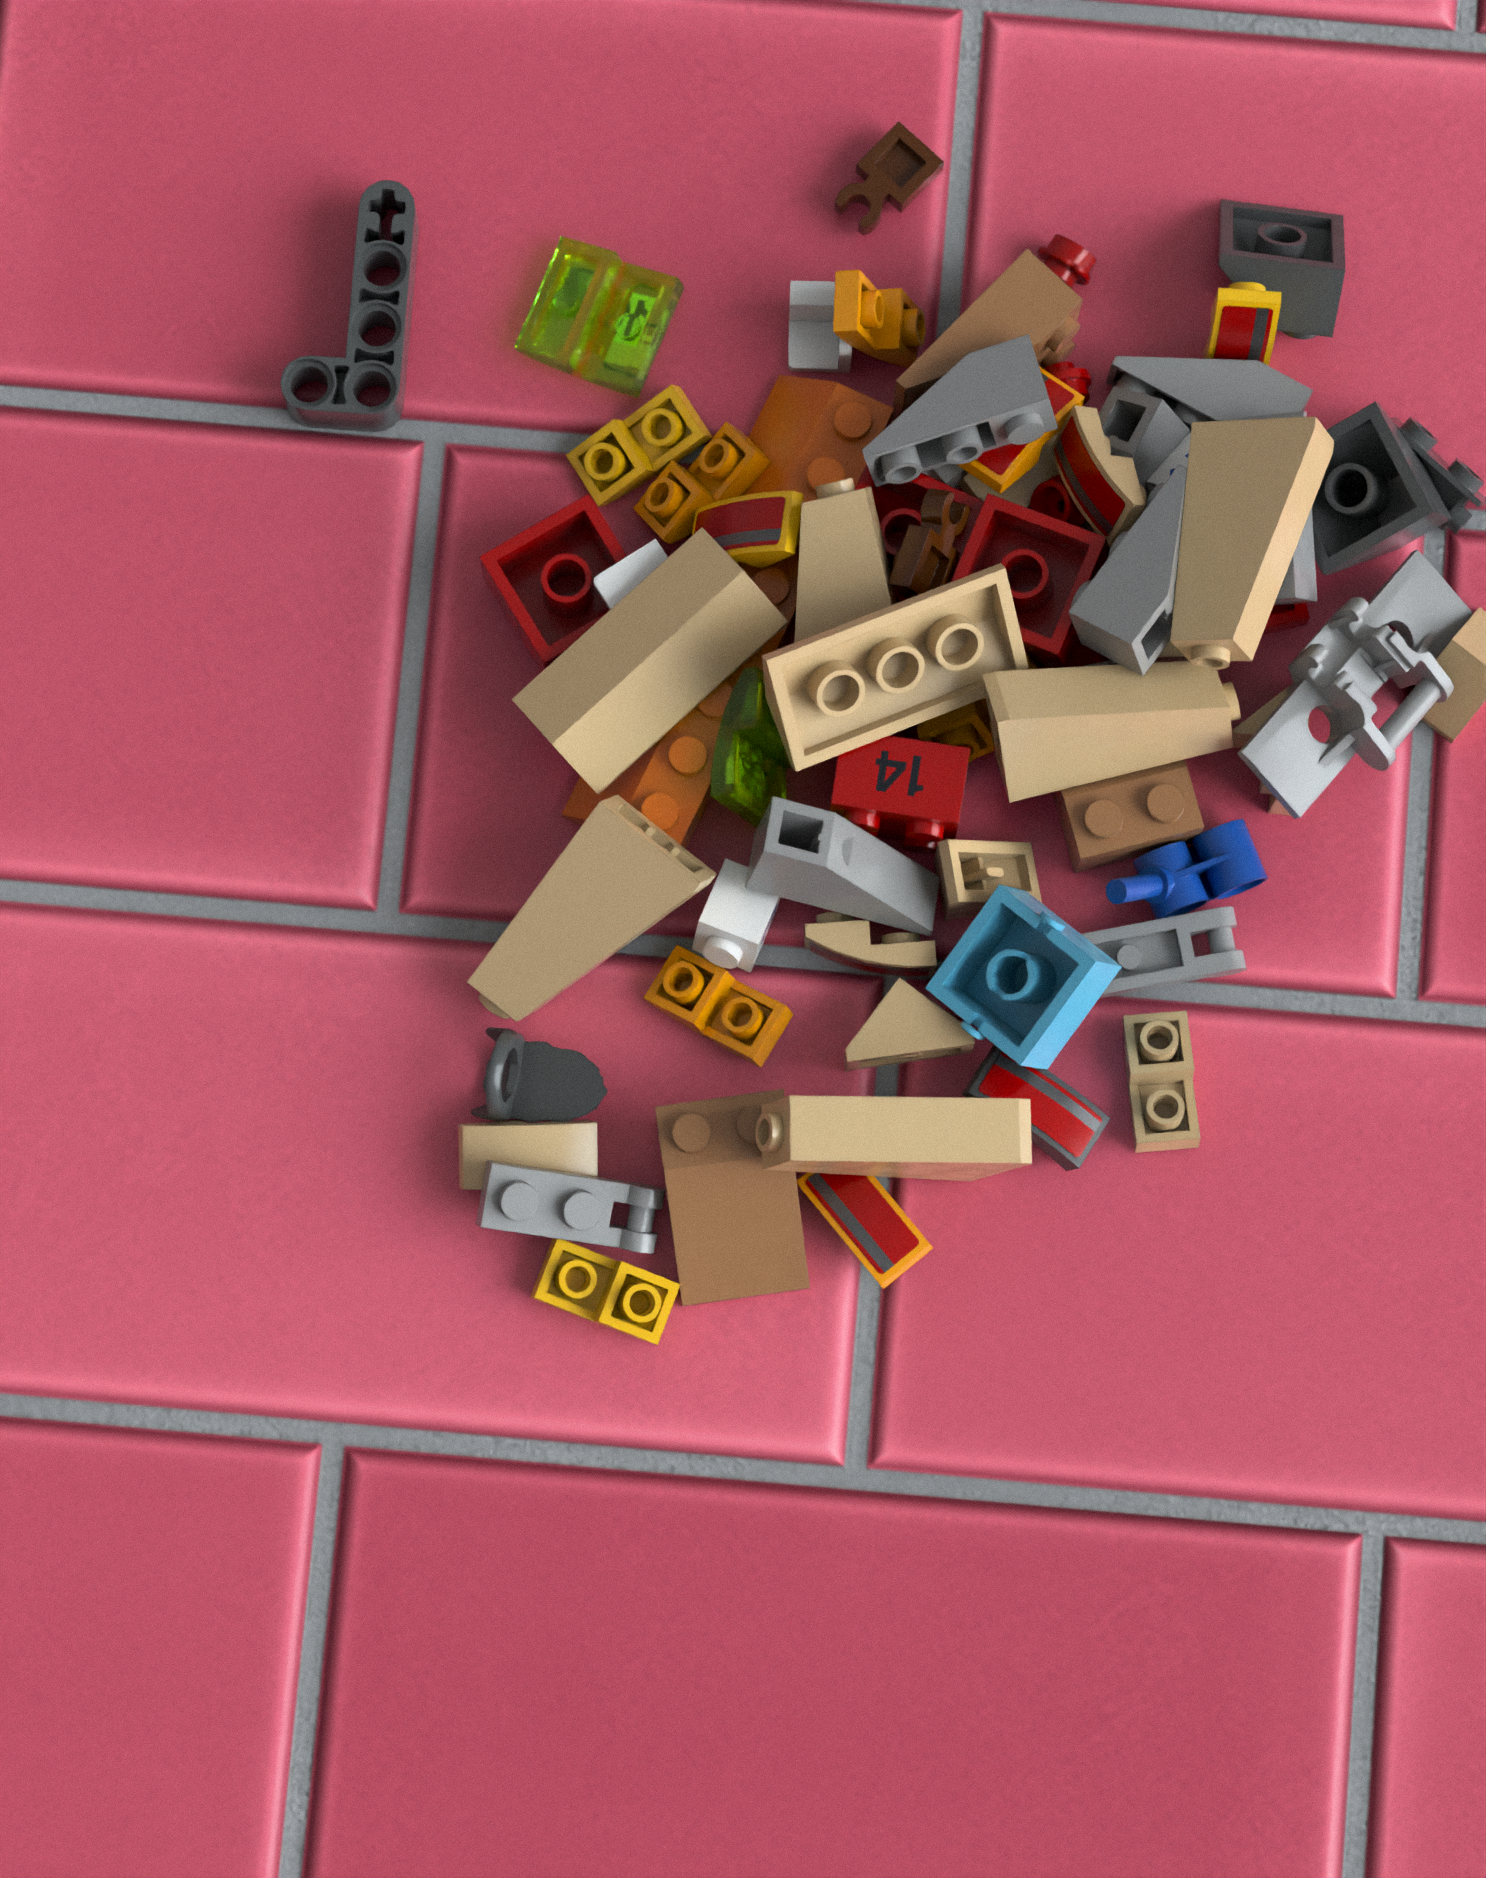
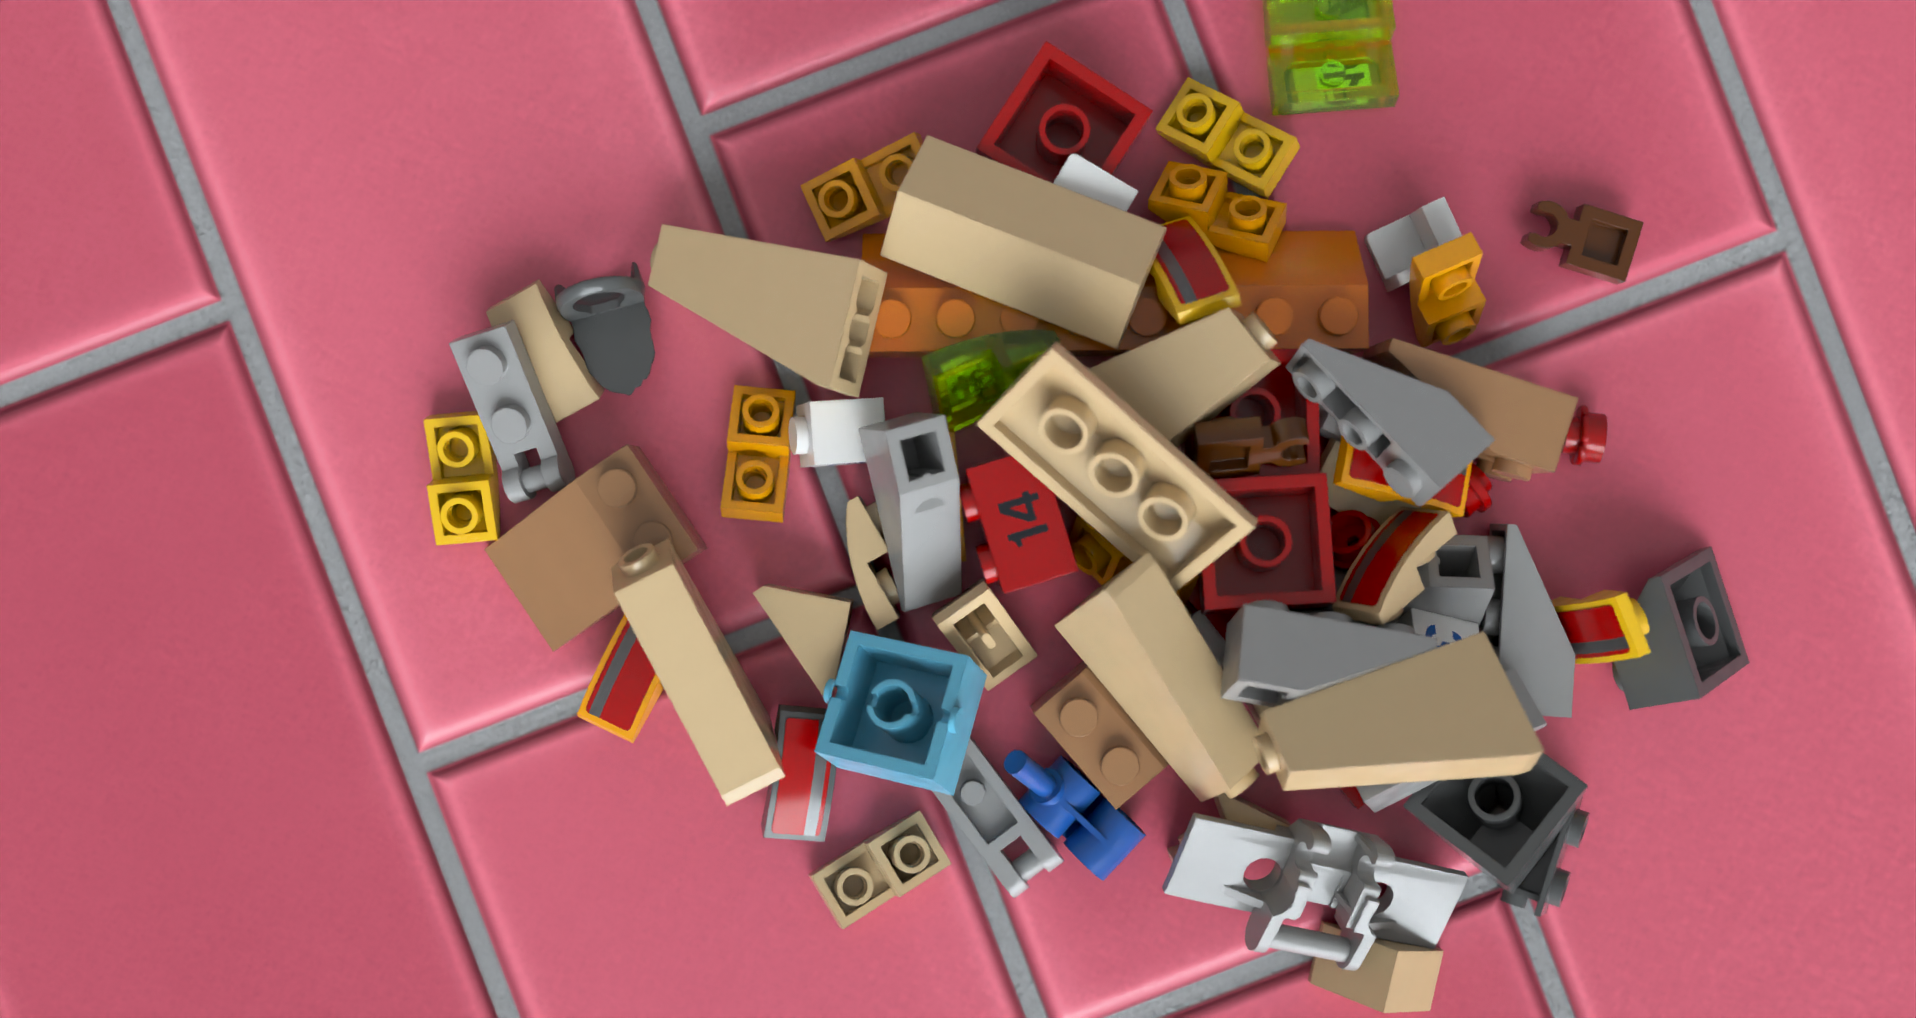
camera: 65 degrees right, 10 degrees up
none -> light orange slope [800,132,924,242]

